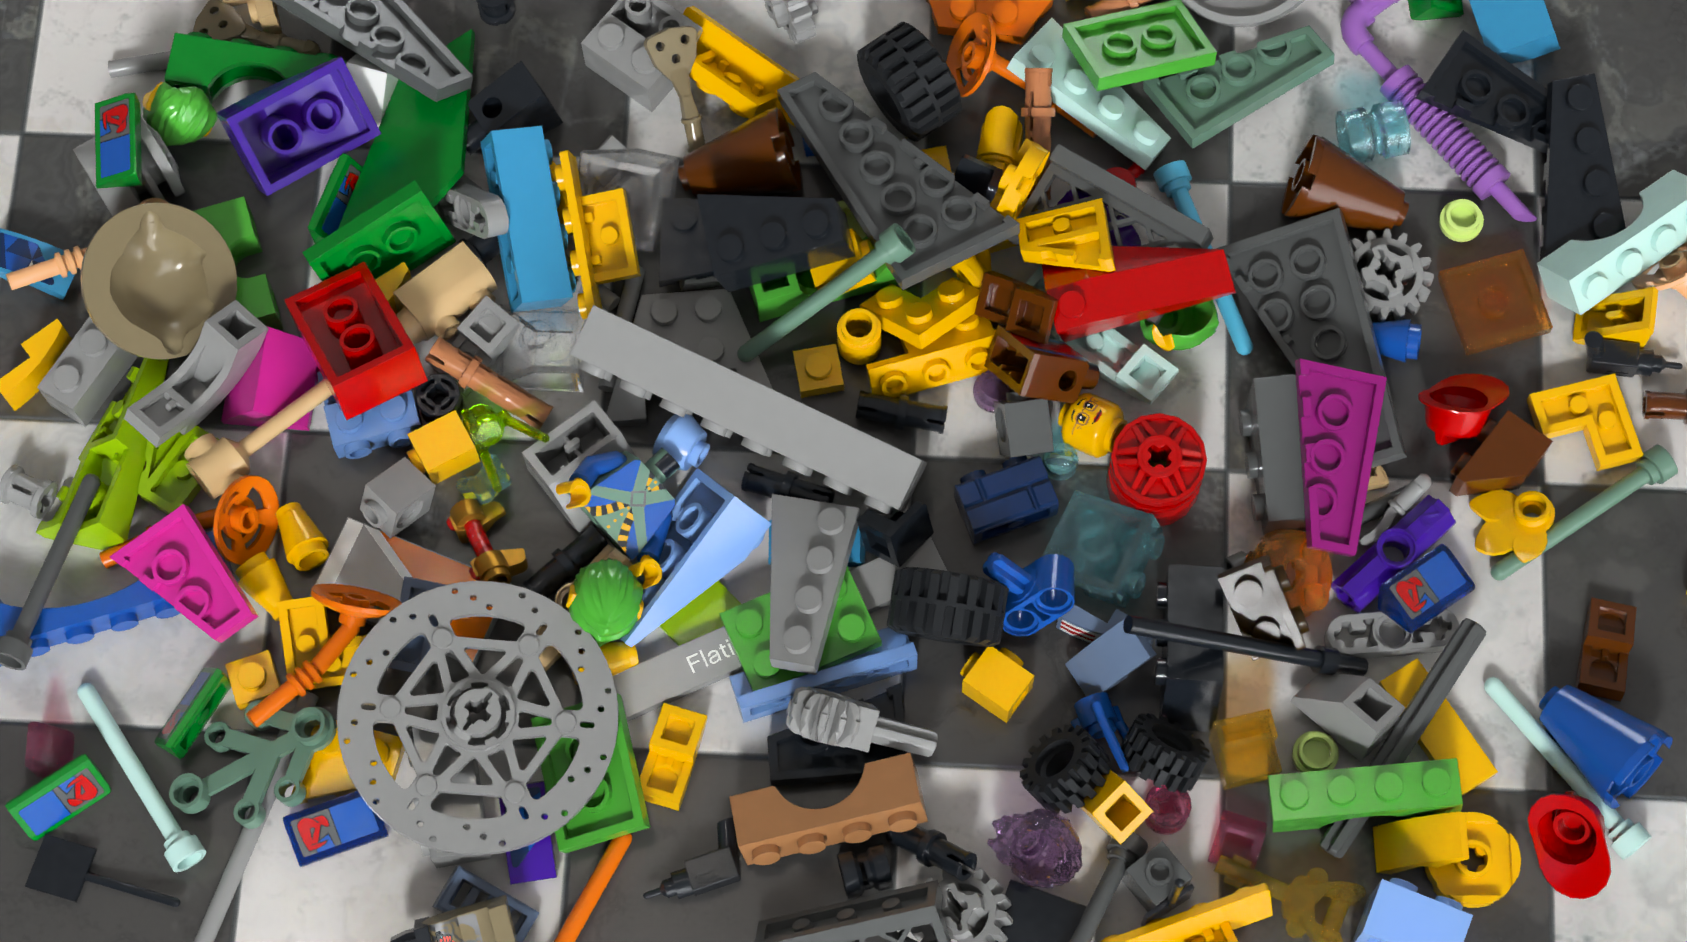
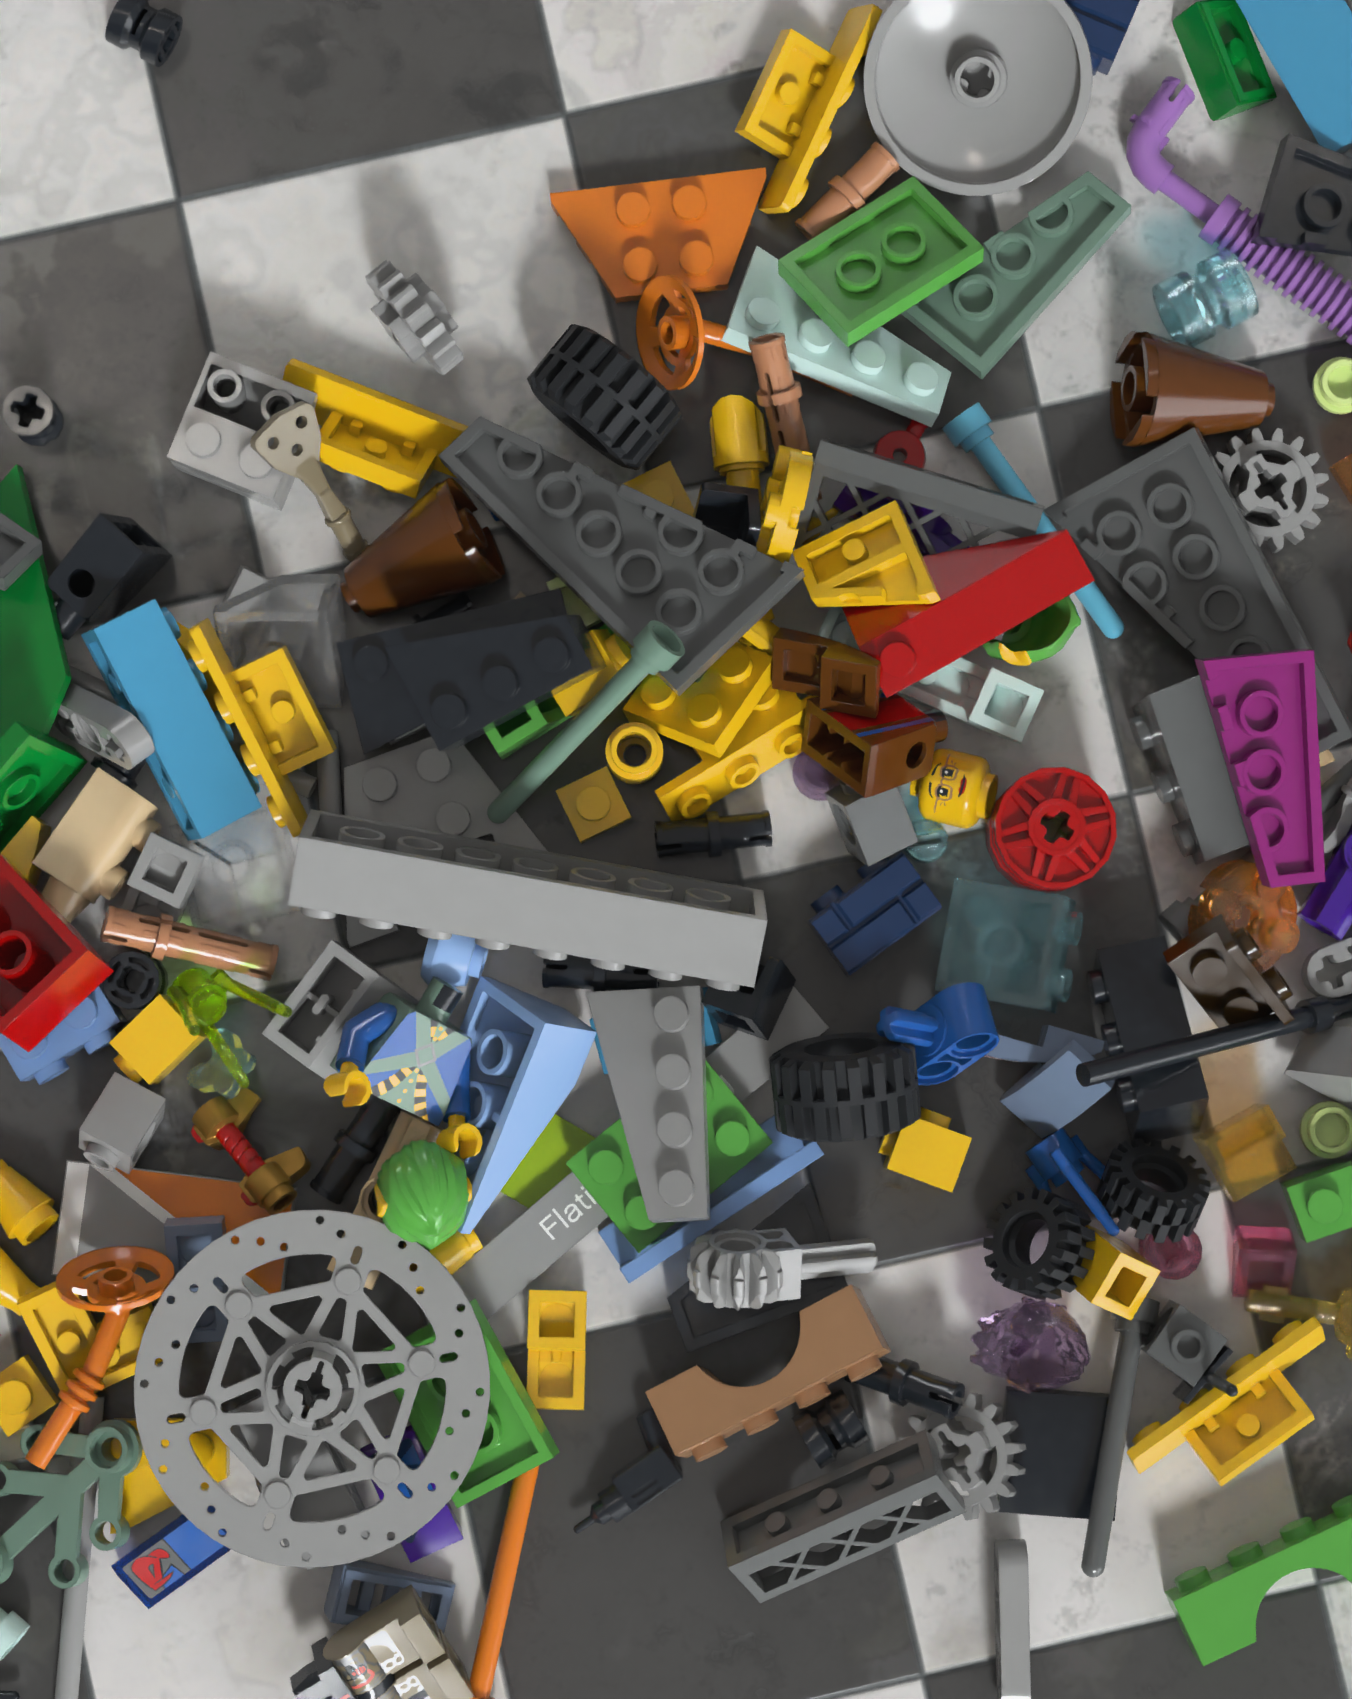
camera: 20 degrees left, 15 degrees up
blue cone [1372,319,1422,363] -> none

